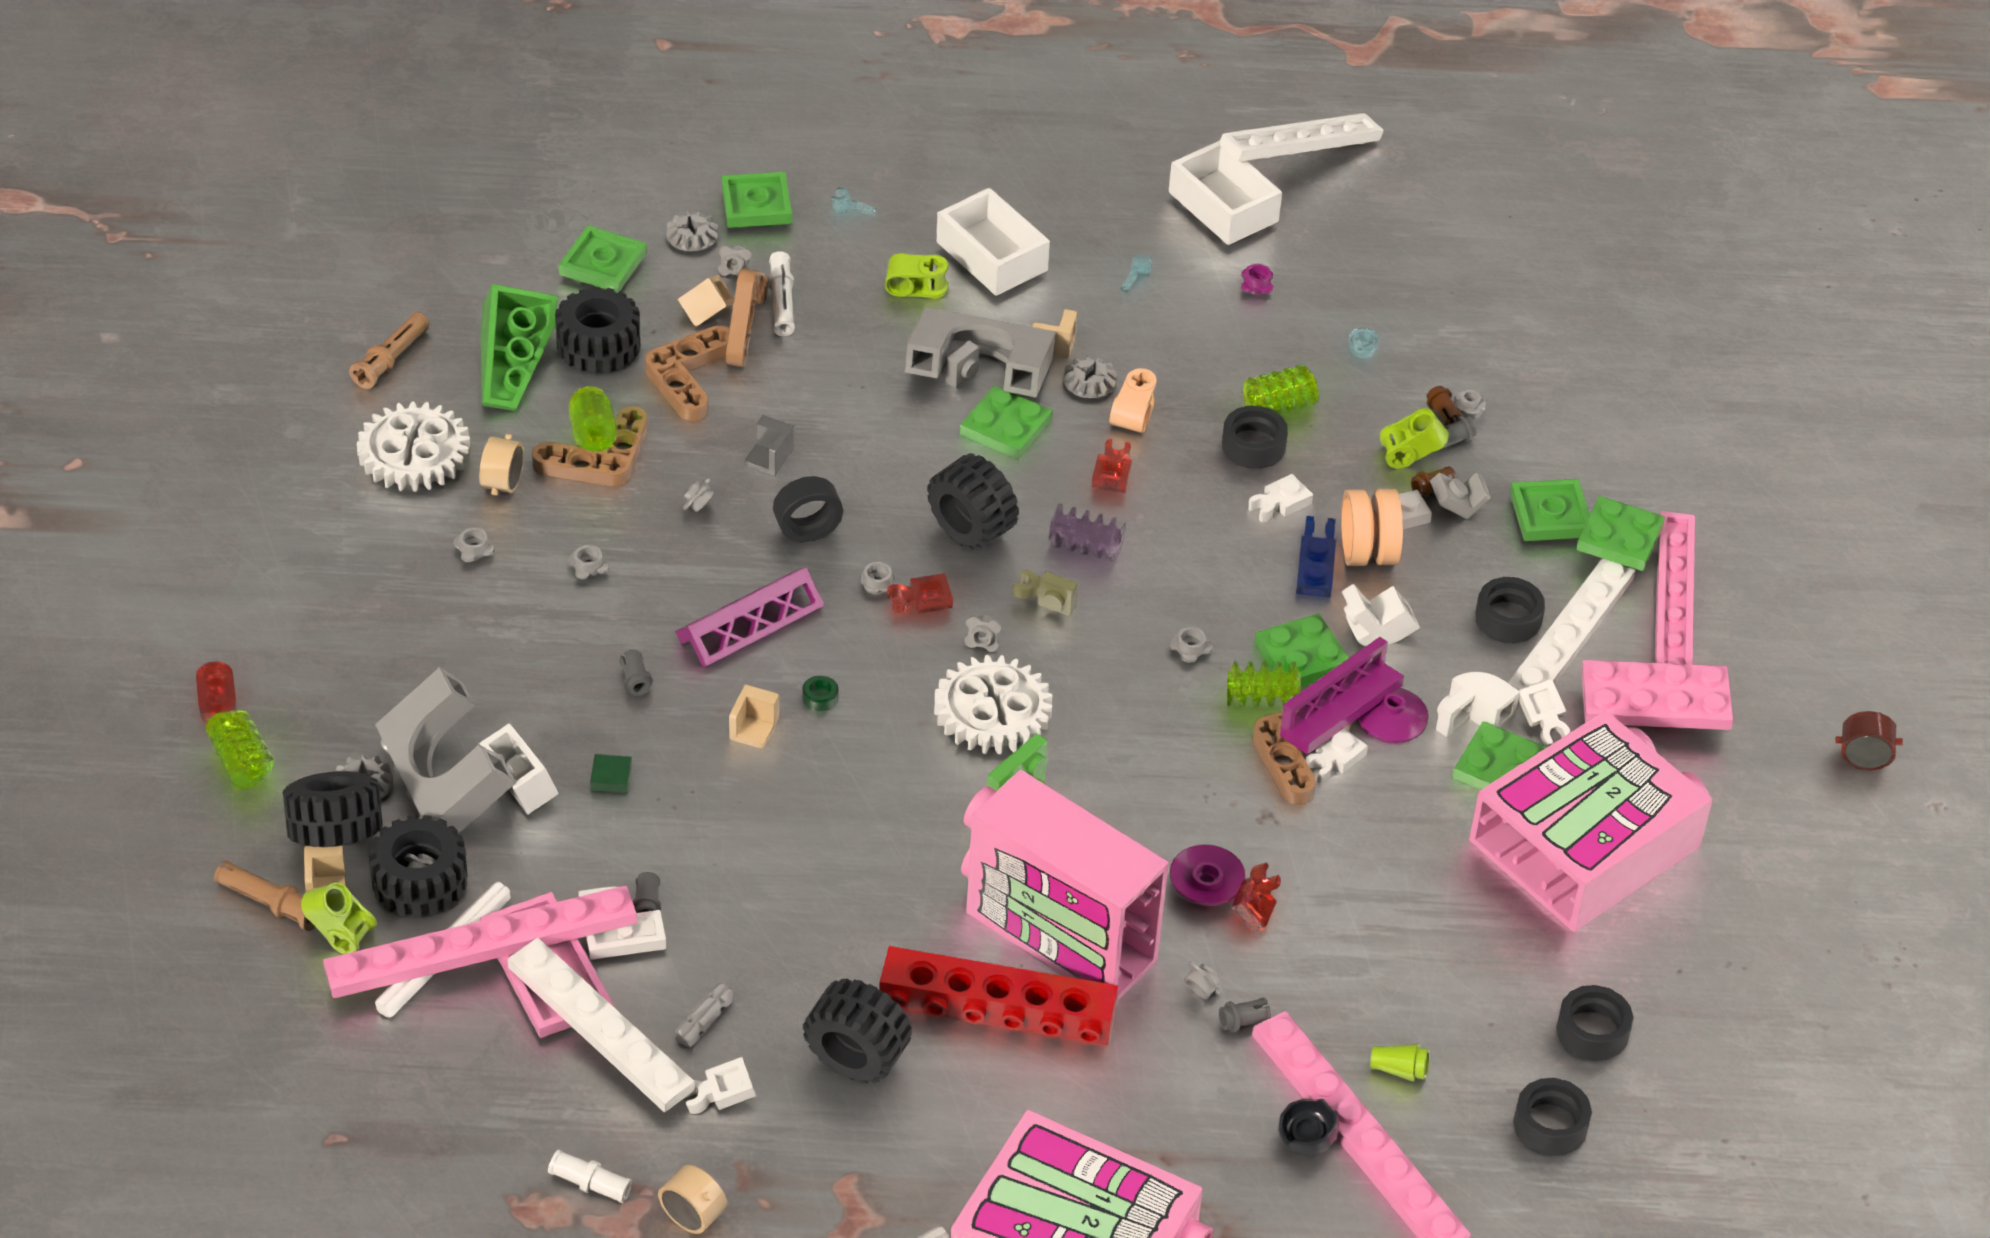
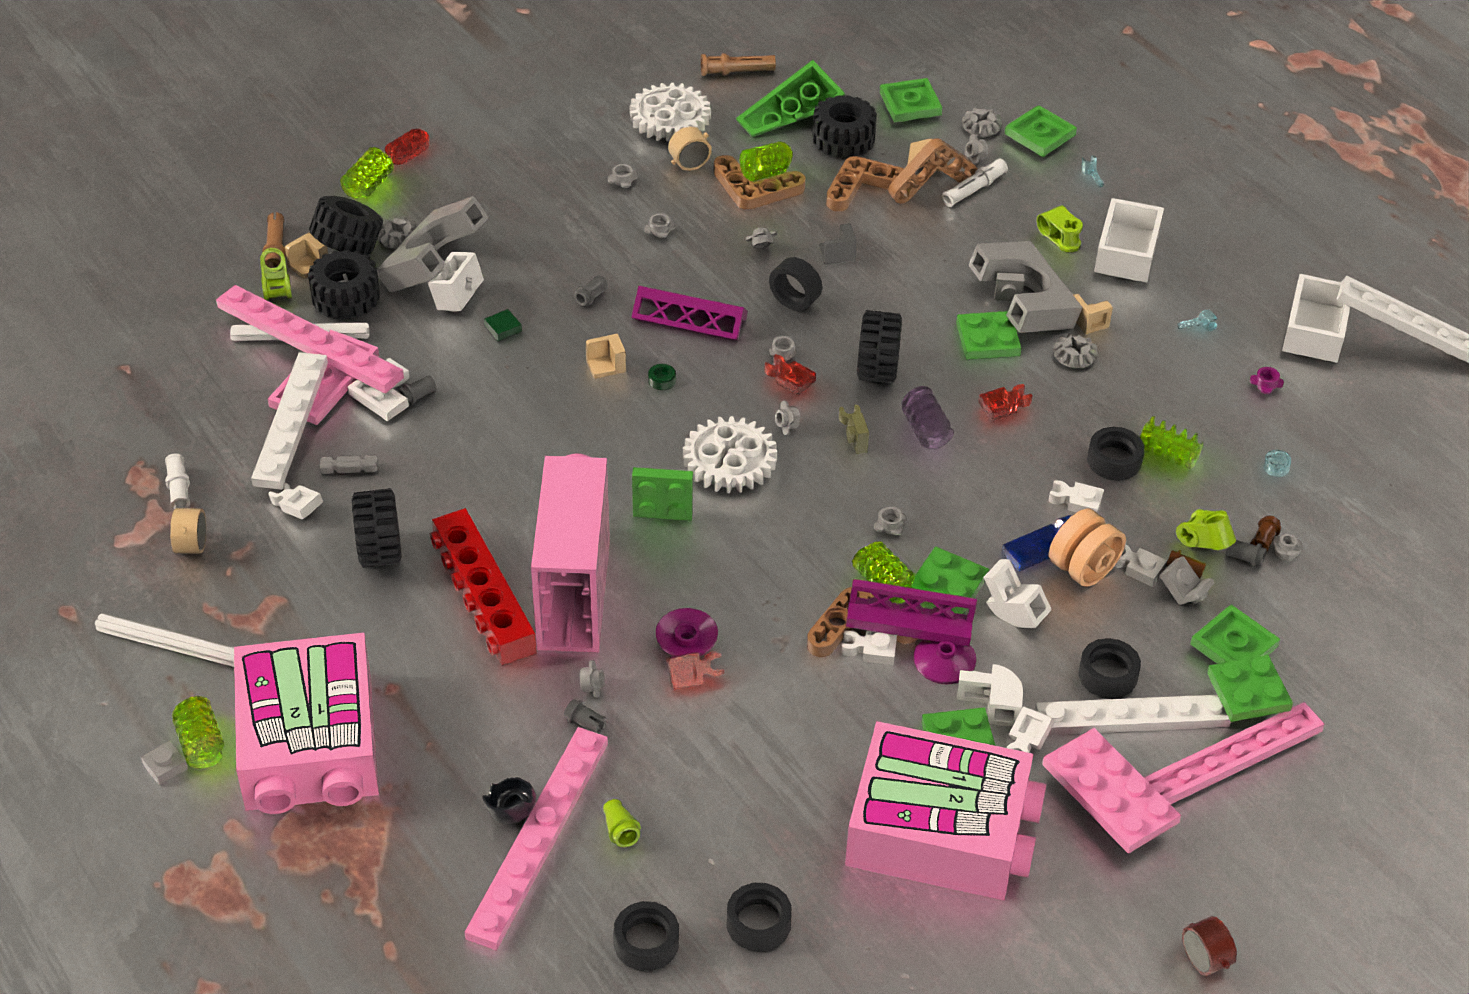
camera: 55 degrees right, 0 degrees up
light nougat piece [1109,368,1157,433] -> none

